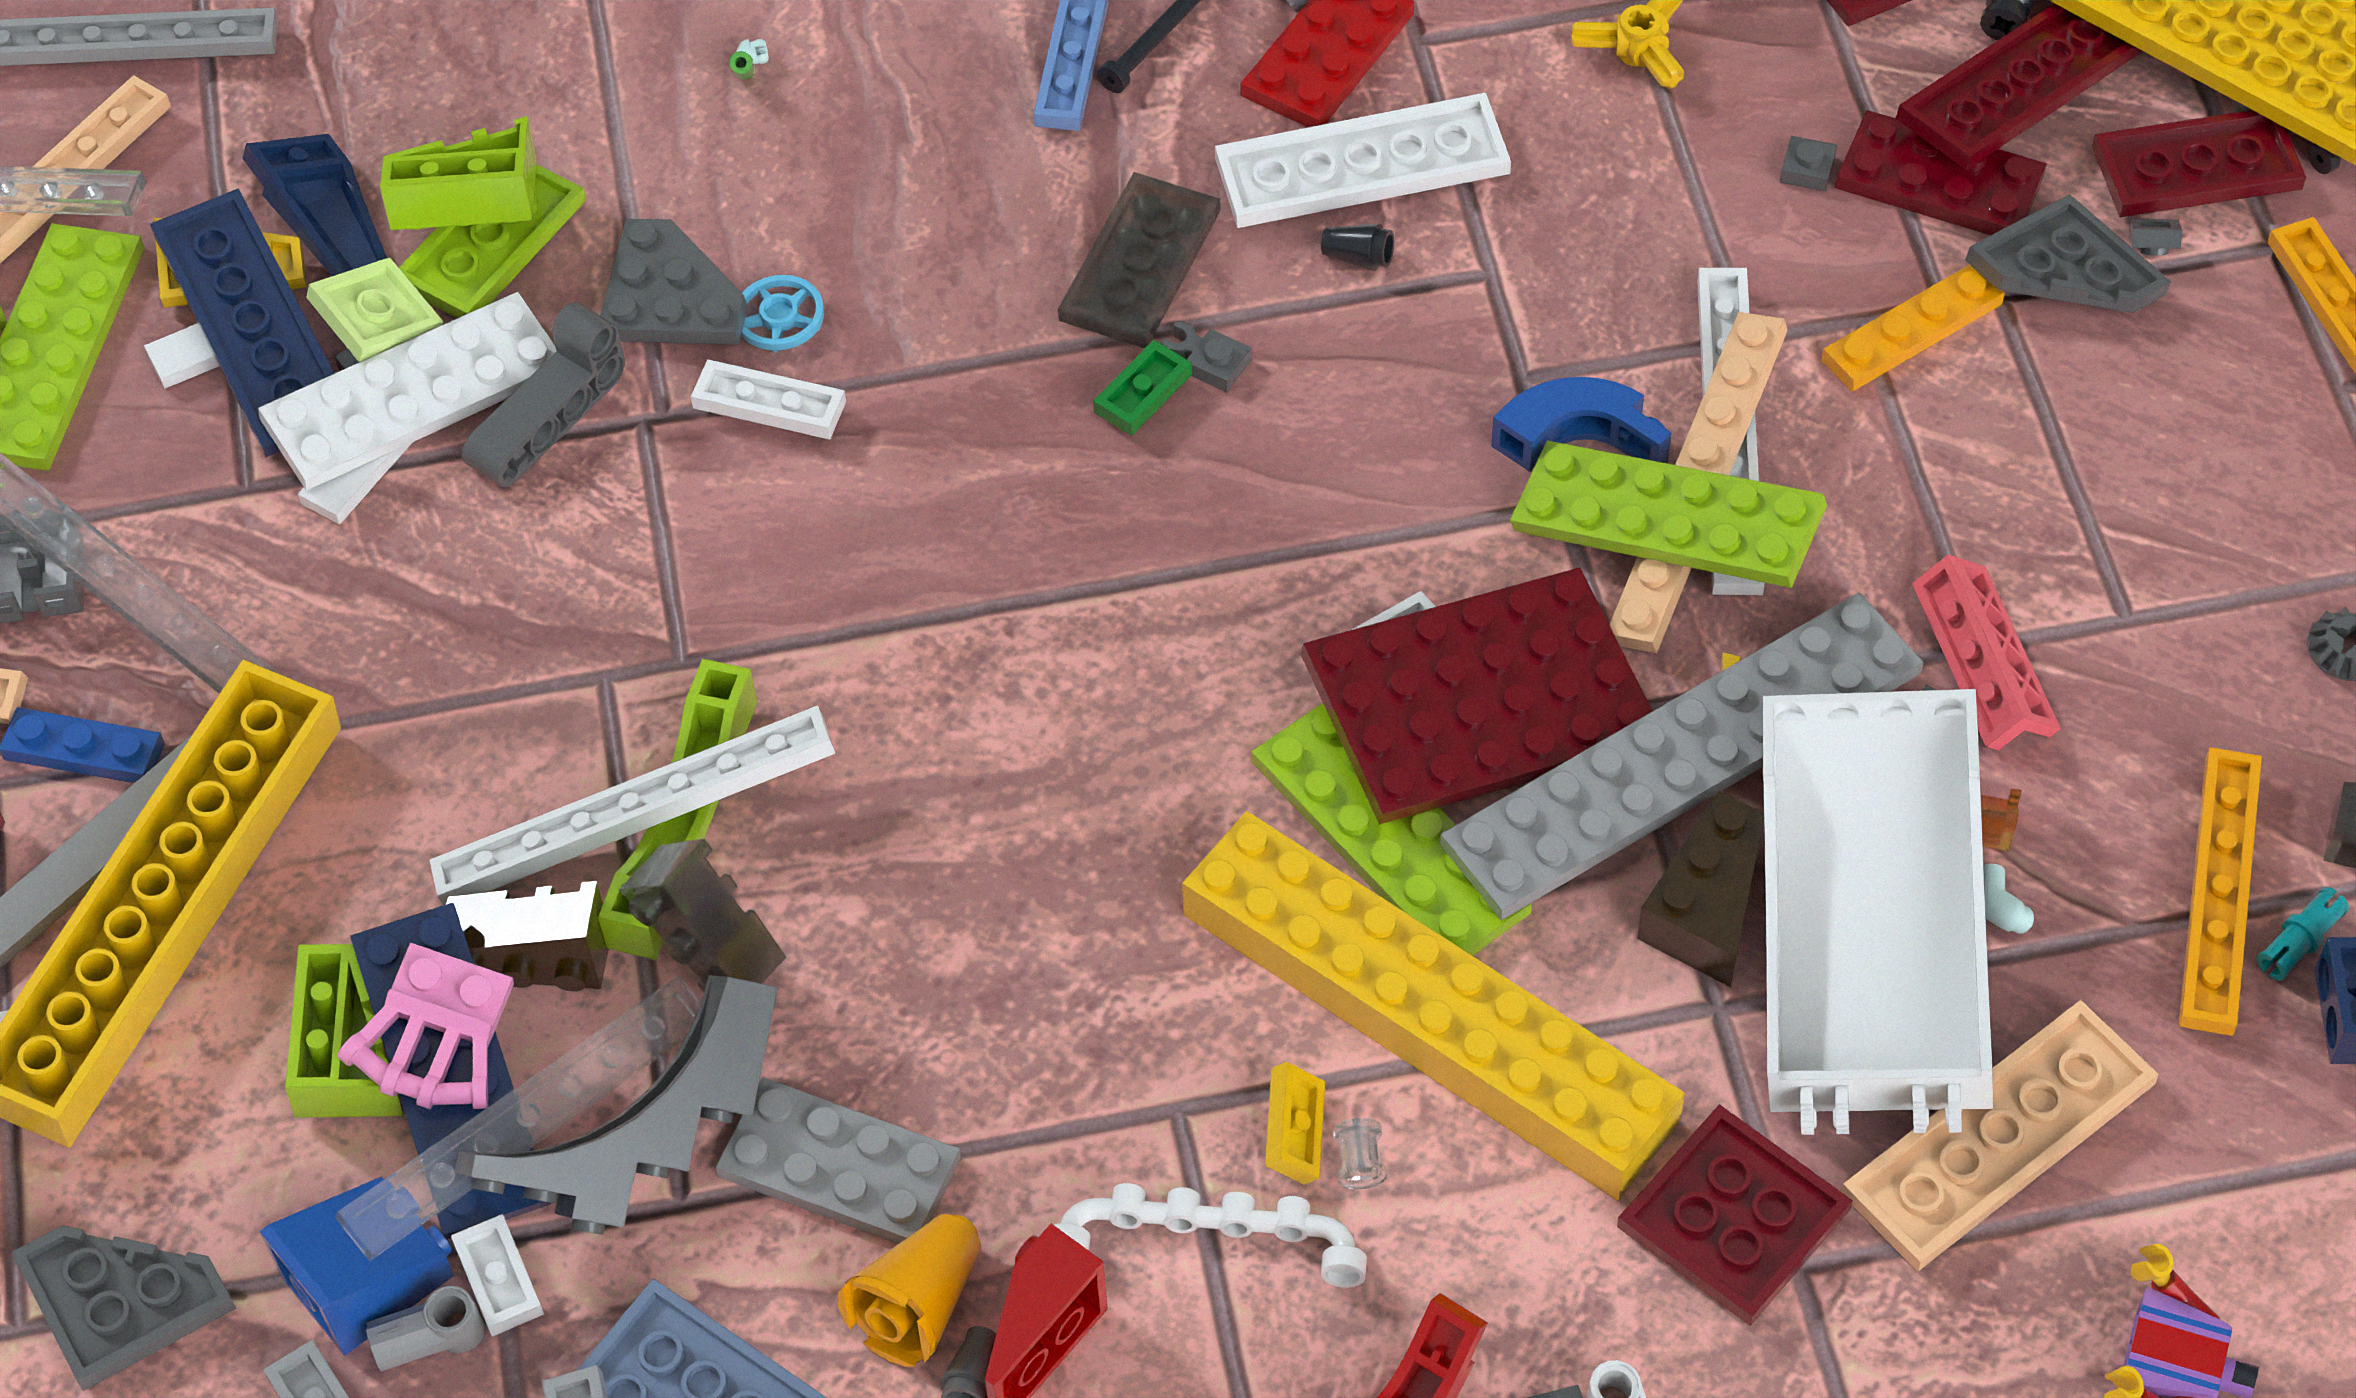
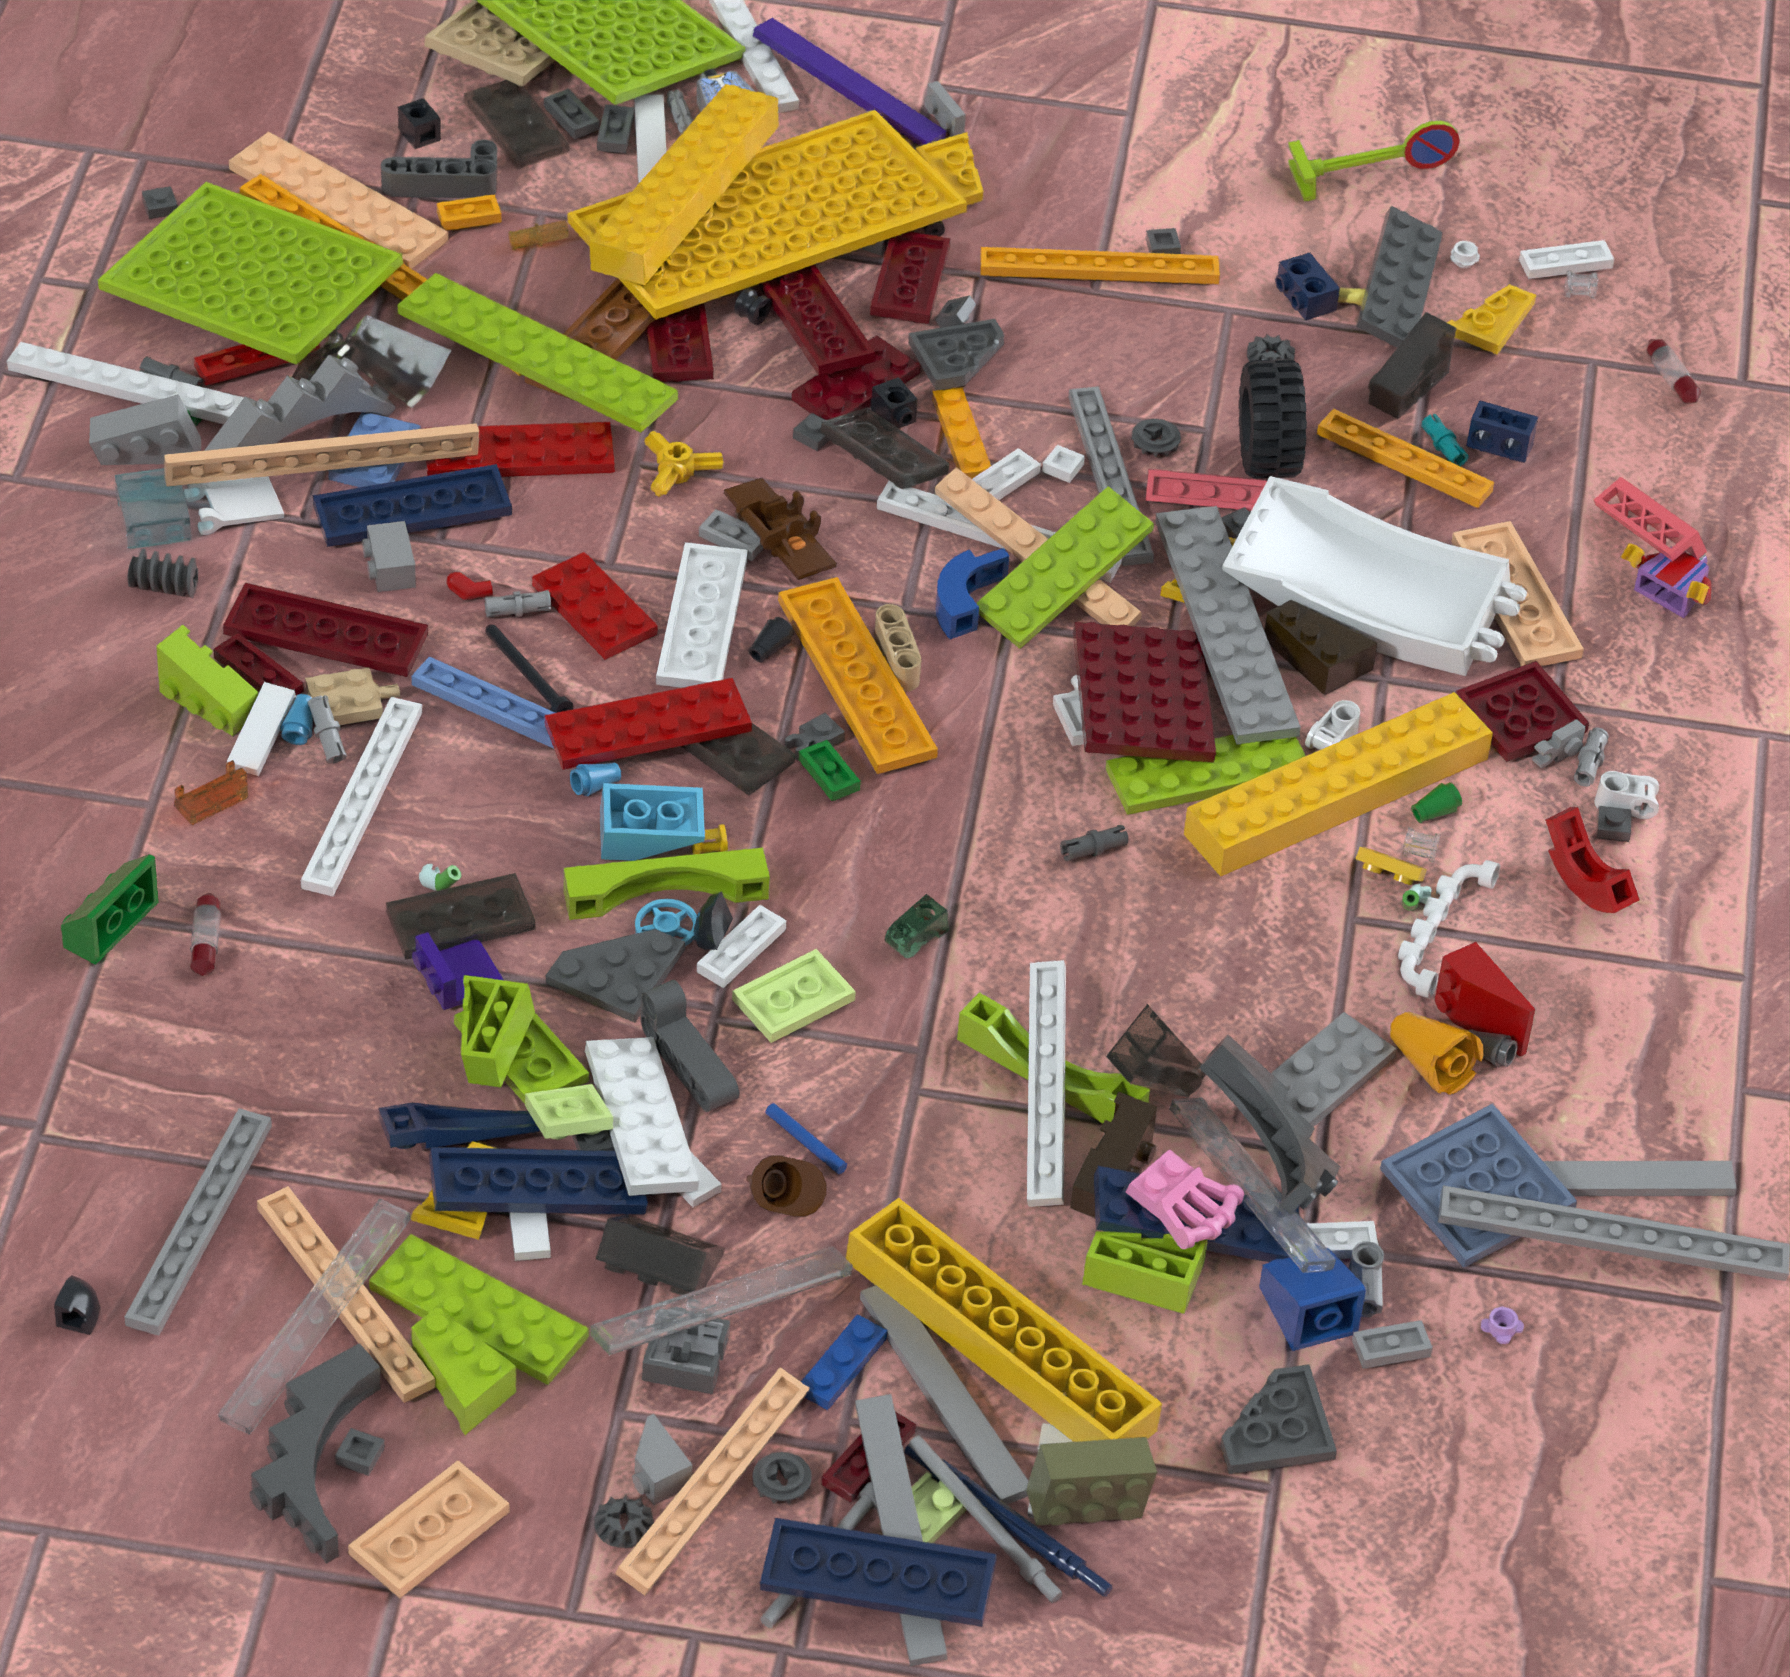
camera: 75 degrees left, 10 degrees down
none -> clear smoke plate [386,873,536,960]
none -> dark purple bracket [412,932,504,1010]
none -> red plate [544,678,752,770]
none -> lime arch [563,847,770,920]
none -> dark azure cone [570,762,621,796]
none -> clear smoke slope [595,1214,725,1297]
none -> medium azure slope [600,783,705,861]
none -> yellow bush [691,824,728,855]
none -> black brick [693,891,733,950]
none -> light grey plate [699,509,764,561]
none -> reddish brown piece [724,478,837,580]
none -> yellowish green plate [732,949,856,1043]
none -> reddish brown piece [746,1155,827,1217]
none -> blue bar [765,1103,847,1174]
none -> light orange plate [778,577,938,774]
none -> clear smoke plate [820,407,950,489]
none -> black brick [871,377,918,432]
none -> tan beam [874,604,921,692]
none -> clear green leg [884,894,949,958]
none -> white plate [972,448,1041,500]
none -> white plate [1042,445,1085,483]
none -> dark grey pin [1060,825,1129,861]
none -> light grey tile [1068,387,1154,566]
none -> dark grey gear [1131,419,1181,457]
none -> black tyre [1239,359,1307,478]
none -> white piece [1305,700,1360,750]
none -> arm [1402,884,1432,911]
none -> green cone [1411,782,1462,823]
none -> light grey plate [1532,719,1585,768]
none -> light grey pin [1574,727,1609,787]
none -> coral fence [1594,477,1707,561]

